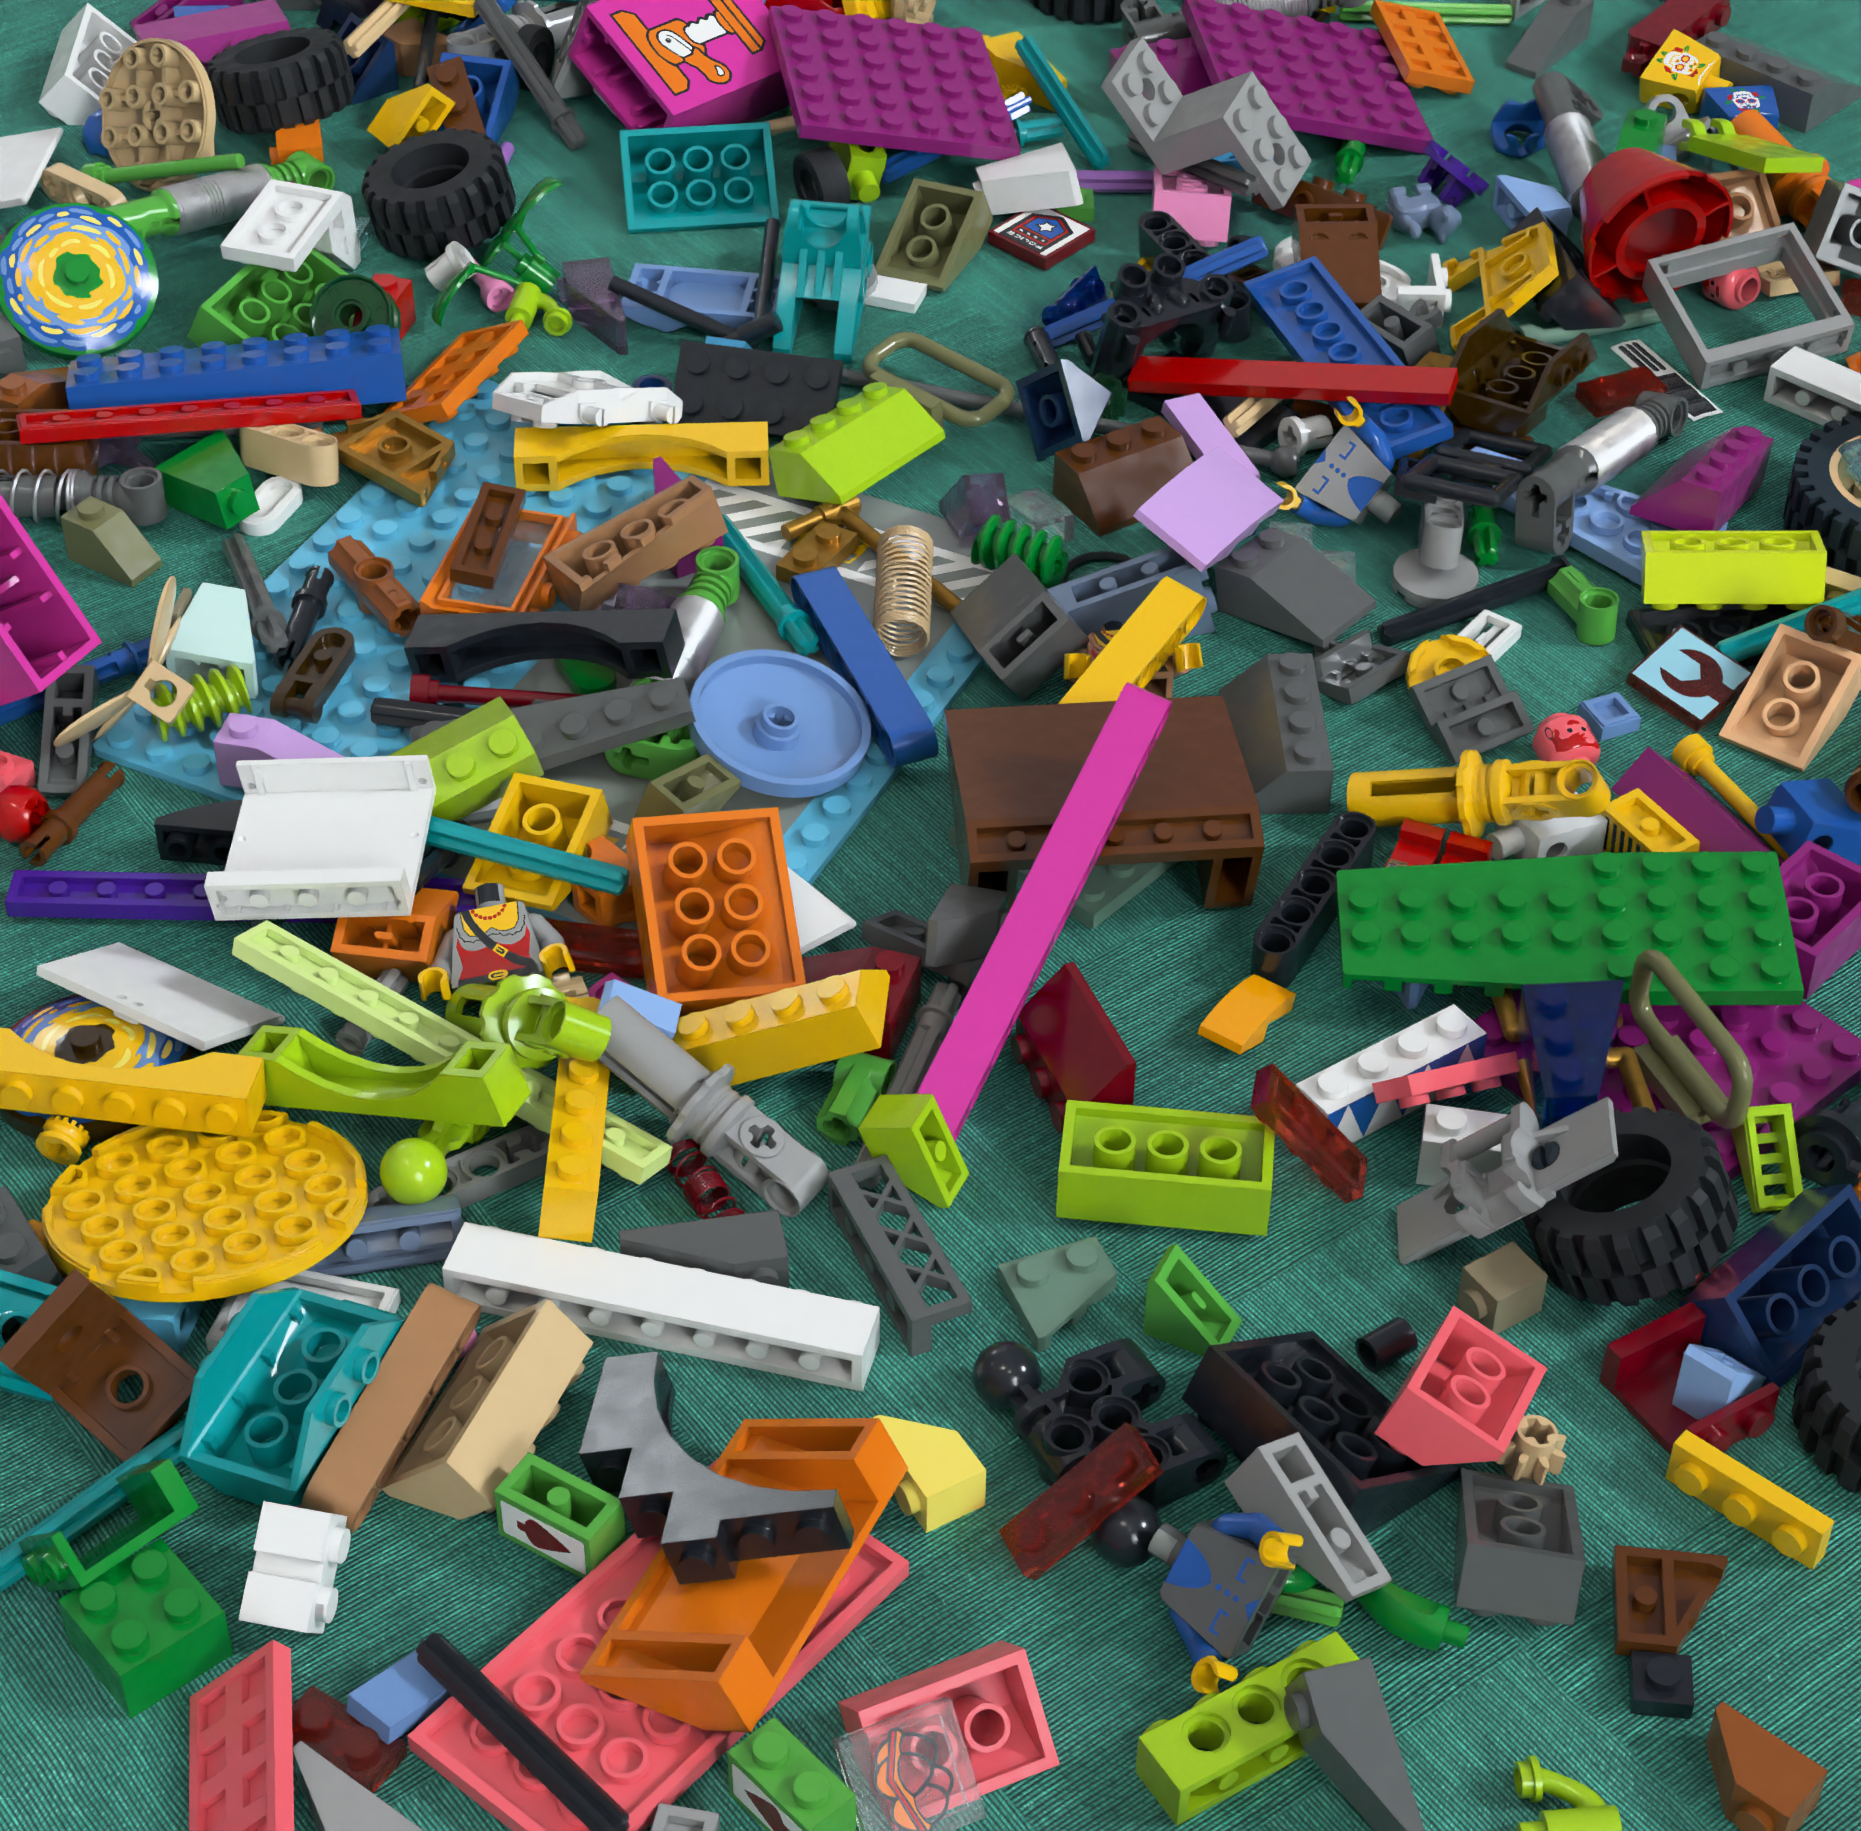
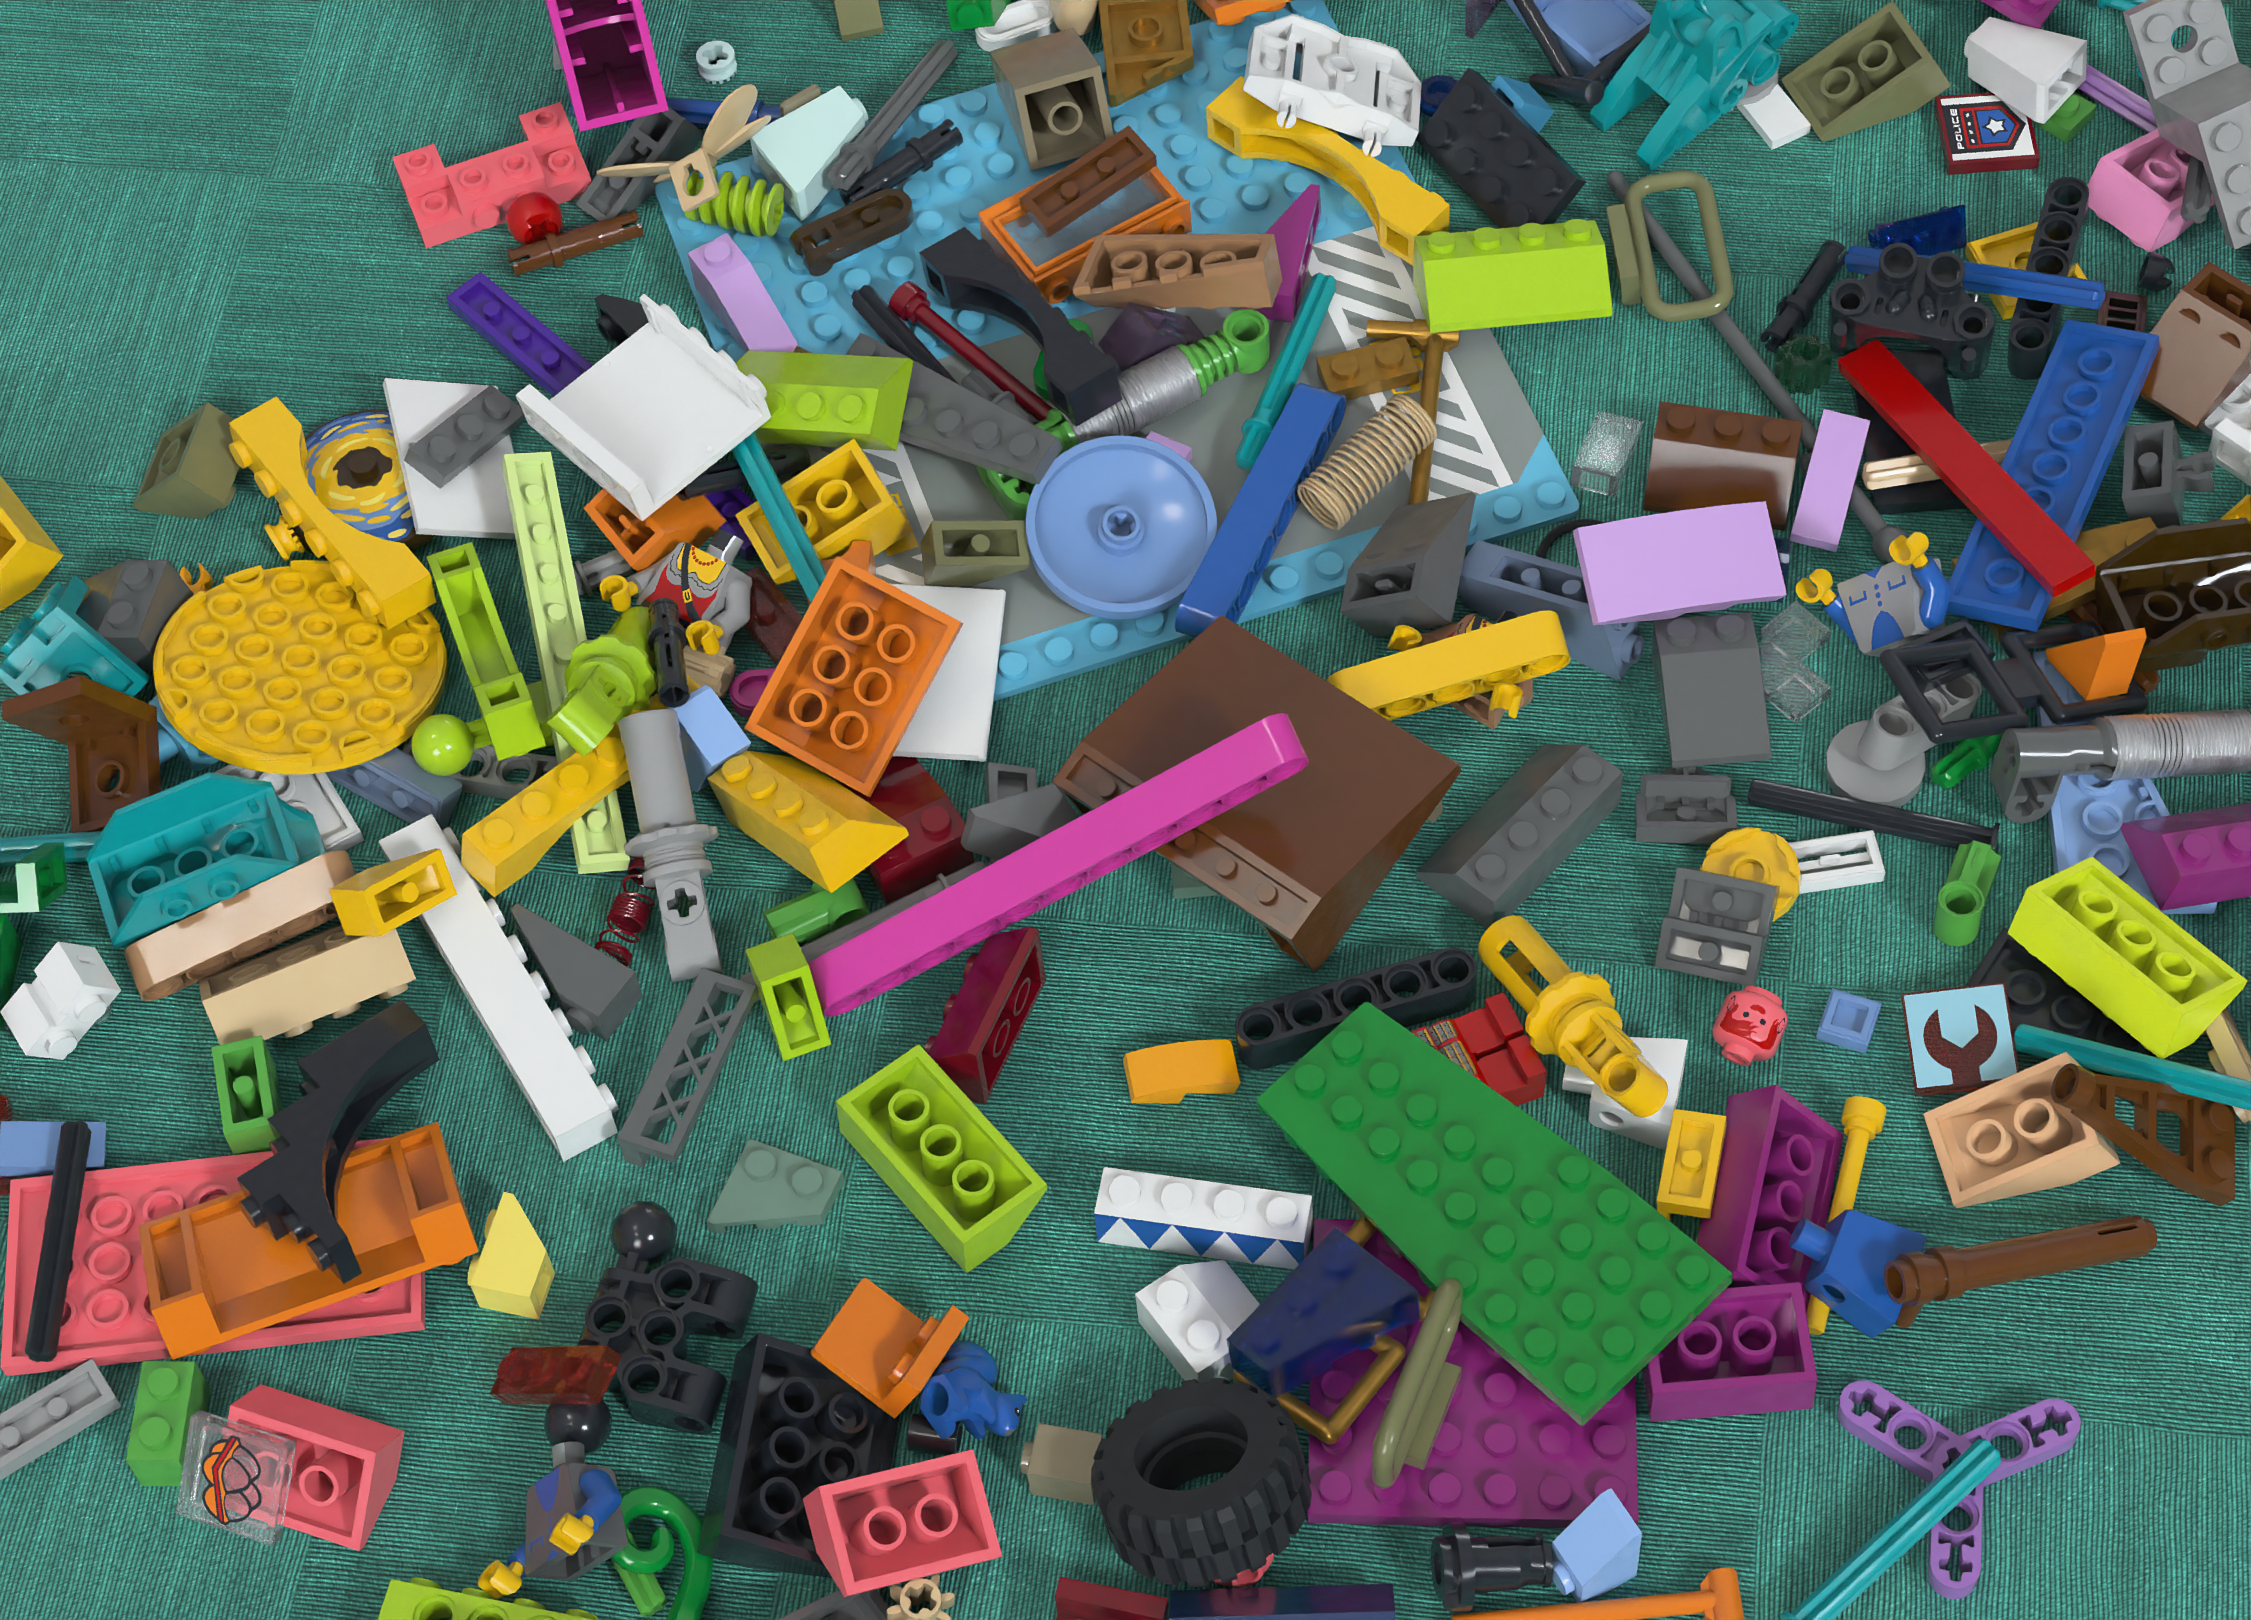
camera: 50 degrees right, 15 degrees up
dark orange piece [328,535,421,638] -> none
slope [938,473,1011,541] -> none
green piece [971,514,1069,589] -> none
dark blue slope [1016,359,1111,461] -> none
bright green slope [1143,1243,1243,1356] -> none
light grey slope [1225,1432,1393,1602] -> none
clear red plate [1250,1063,1368,1204] -> none
white bush [1278,415,1333,457] -> none
coral plate [1372,1051,1520,1109] -> none
light grey piece [1397,1097,1618,1265] -> none
lime slope [1731,1103,1803,1213] -> none
none -> yellow slope [328,848,457,937]
none -> dark grey plate [404,385,525,489]
none -> black pin [647,598,690,708]
none -> orange bracket [811,1278,970,1419]
none -> blue animal [920,1340,1027,1439]
none -> dark tan slope [989,28,1114,171]
none -> orange slope [2045,627,2146,701]

